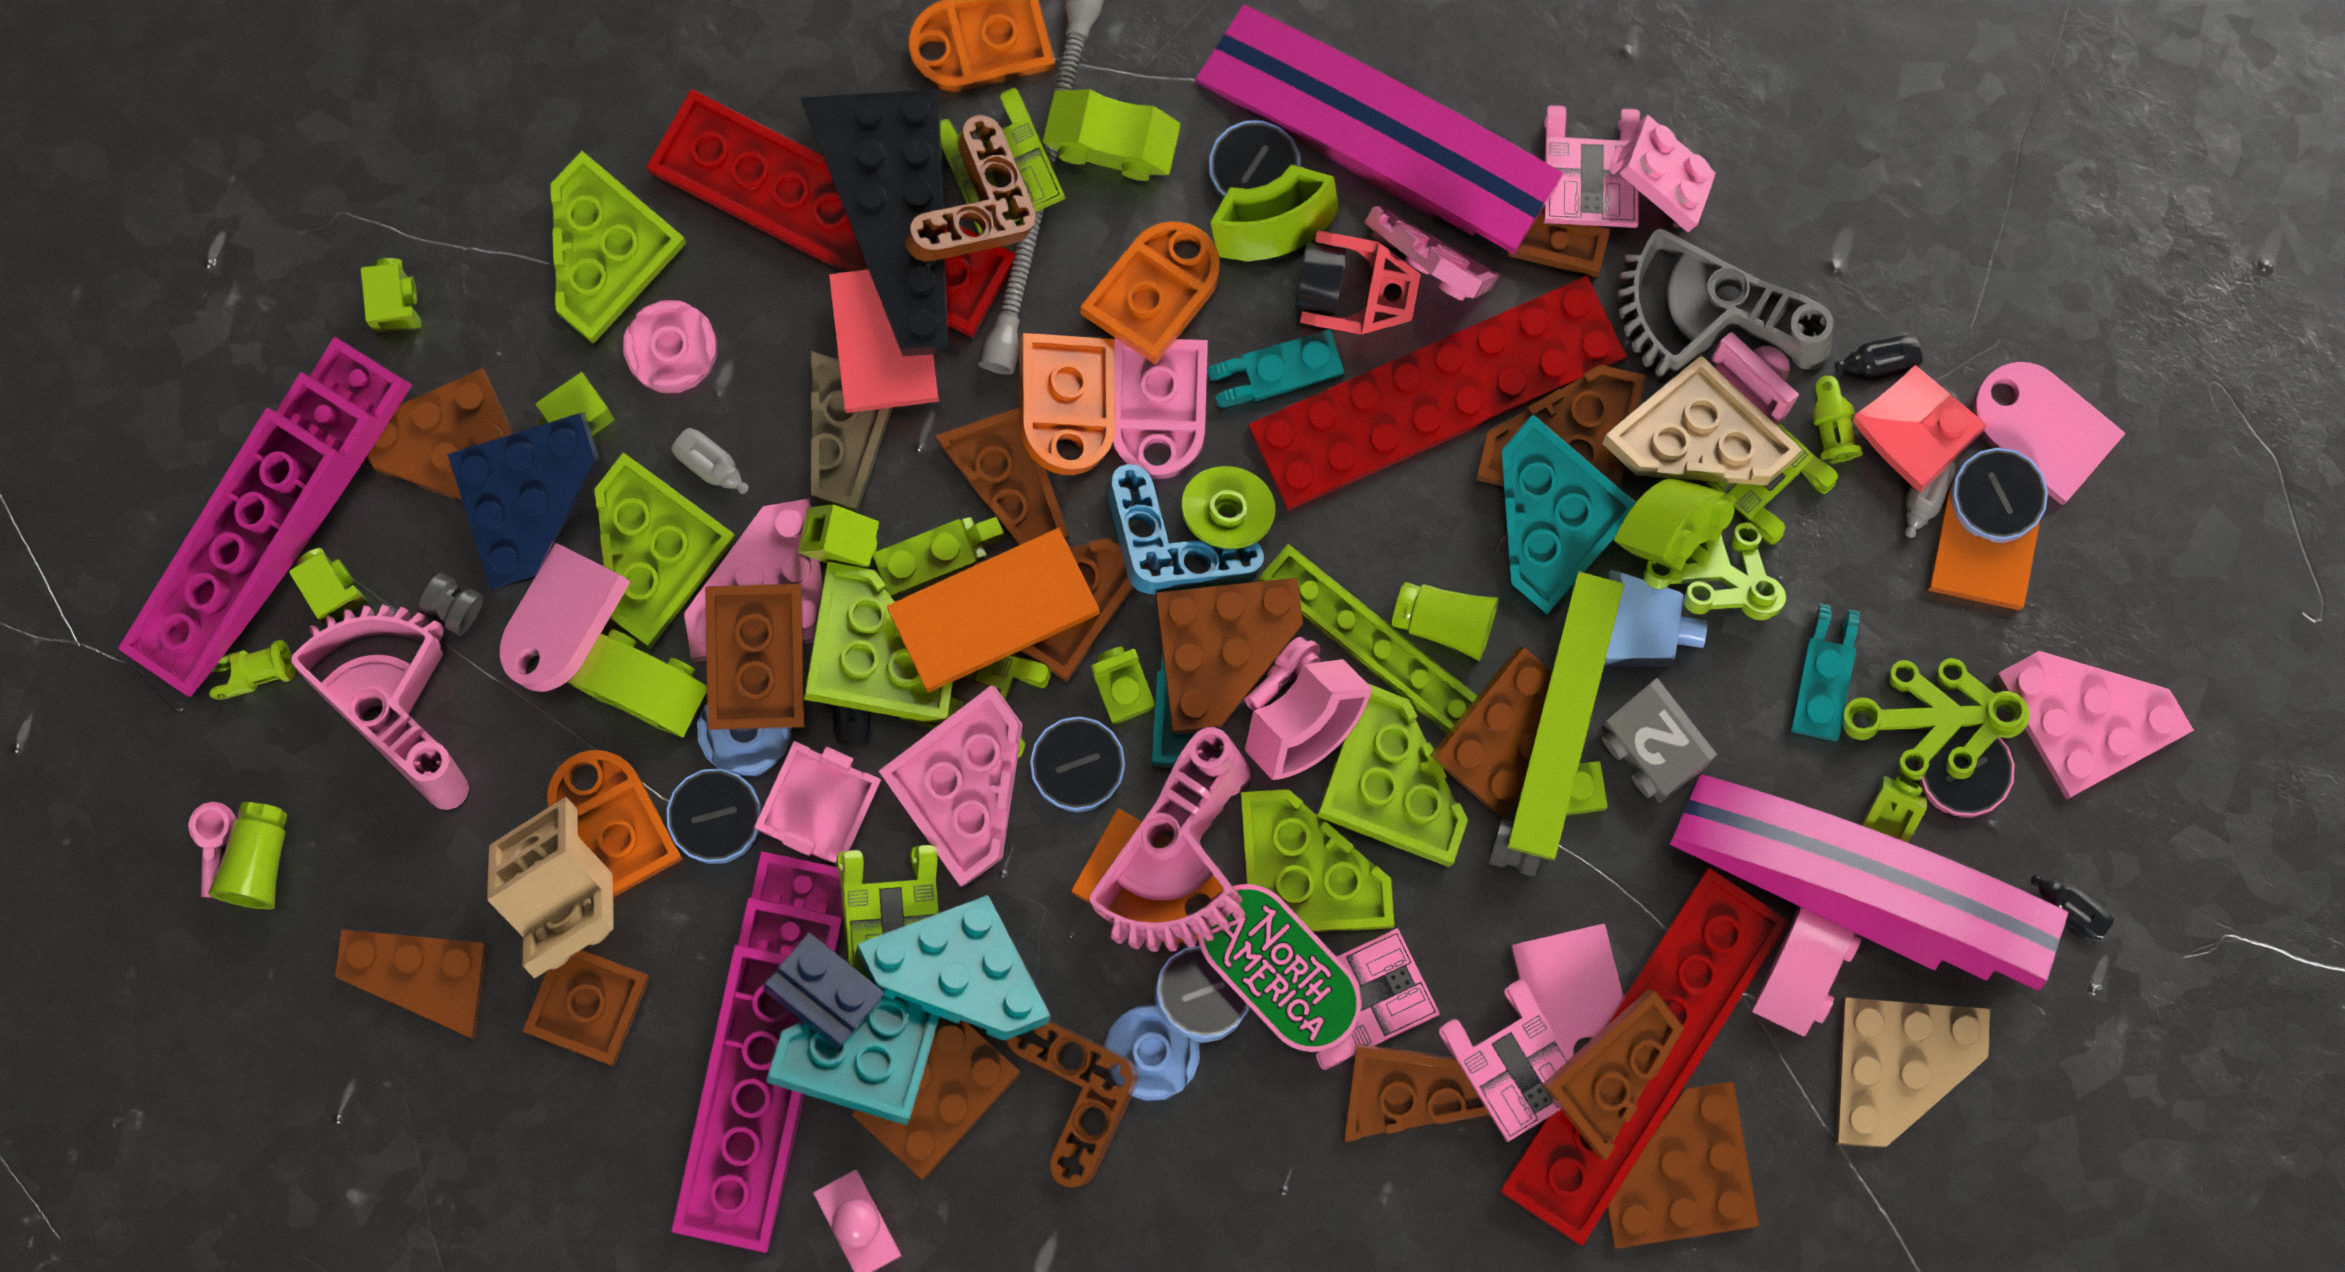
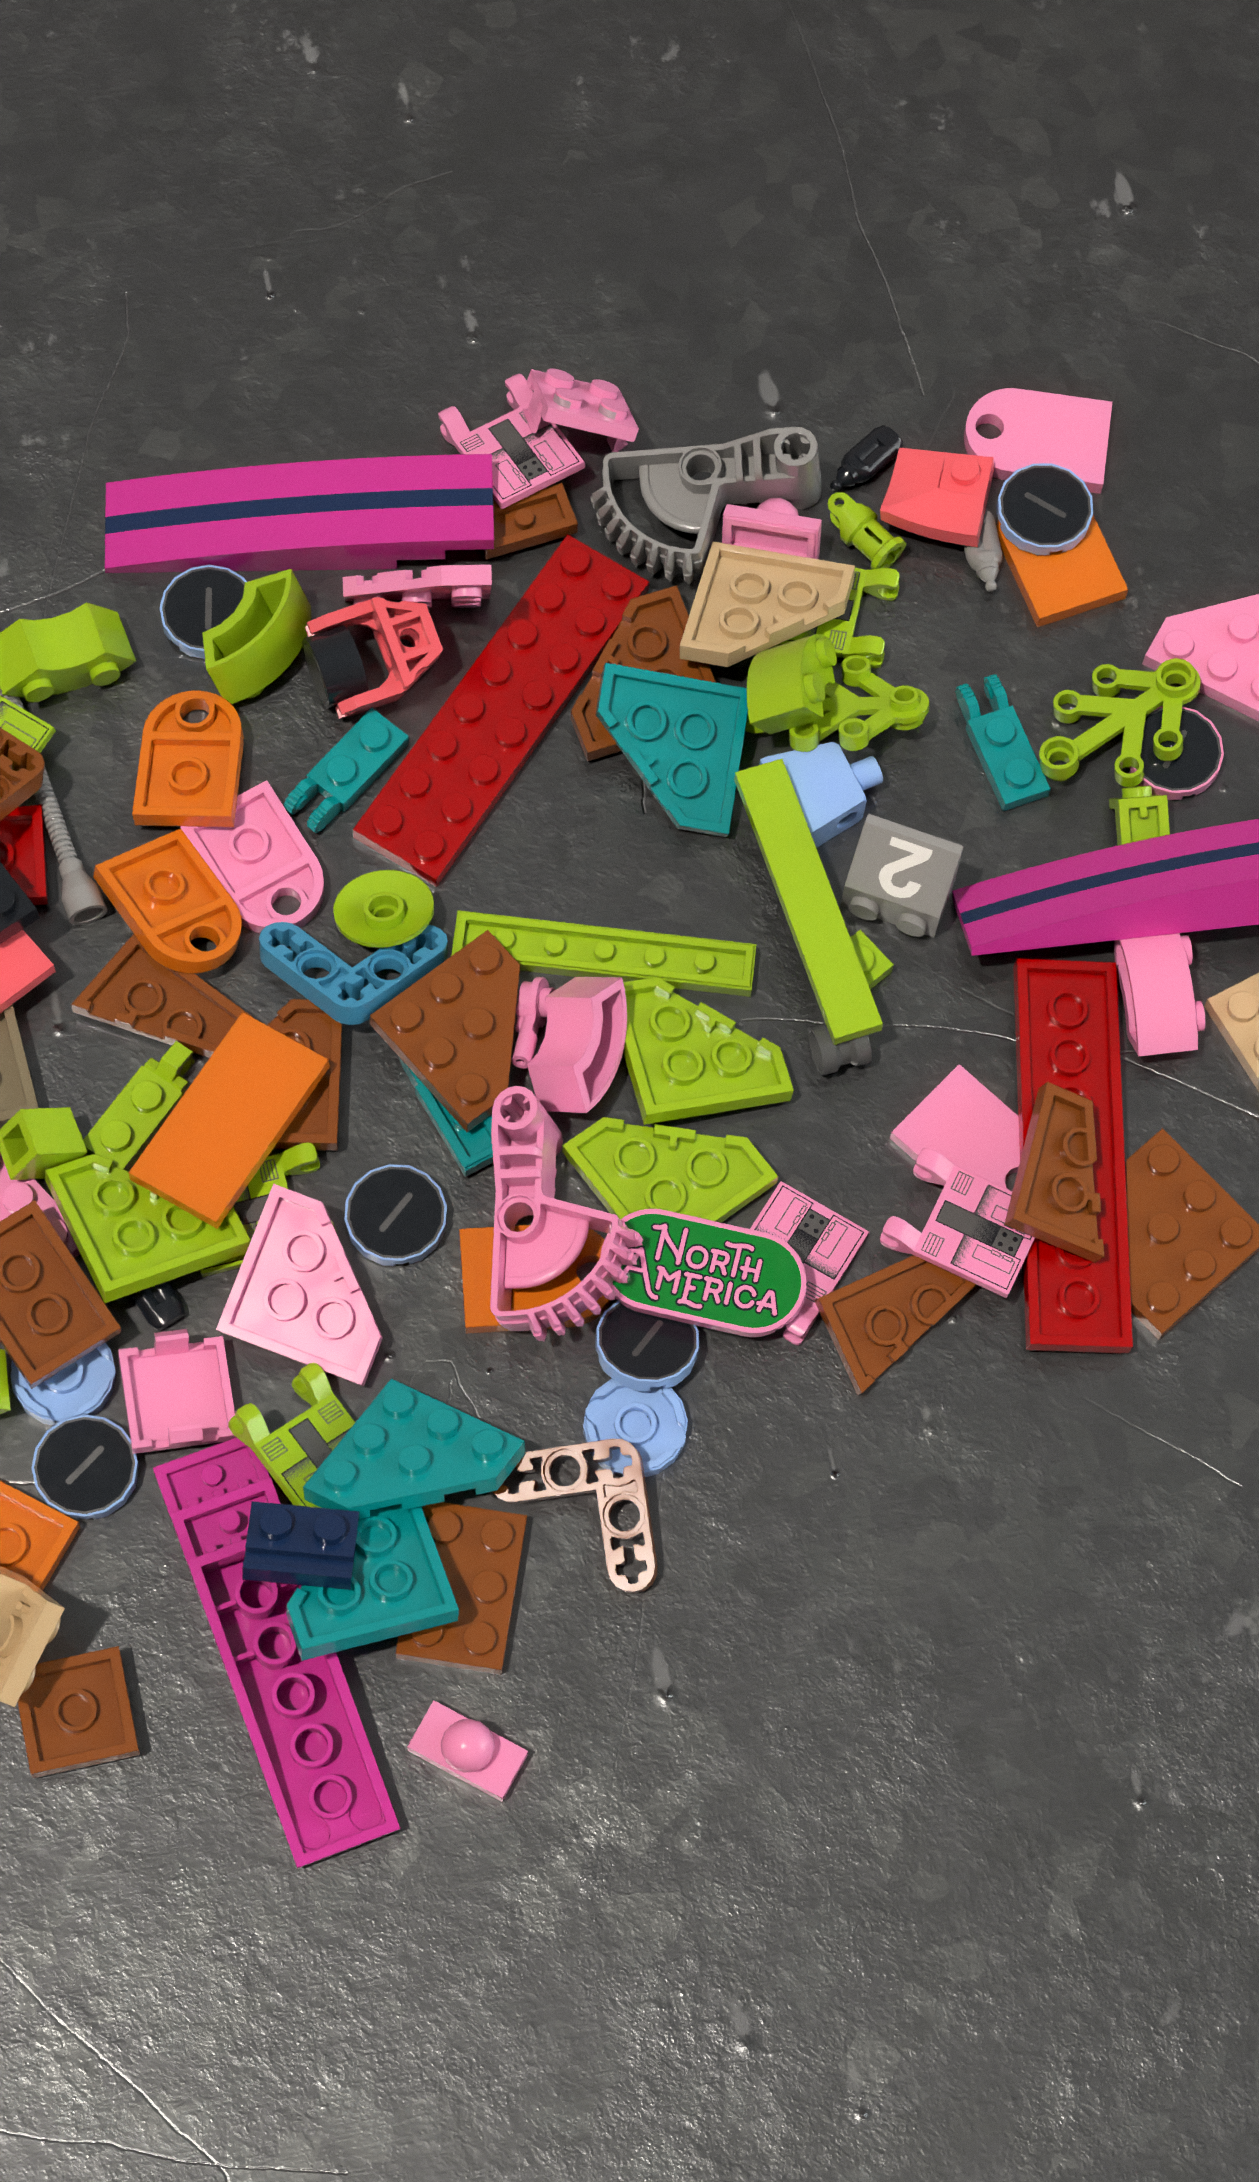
camera: 40 degrees left, 10 degrees down
lime bracket [1091,646,1155,726] -> none
lime plant [1392,582,1499,661] -> none
dark orange plate [1430,646,1552,818] -> none

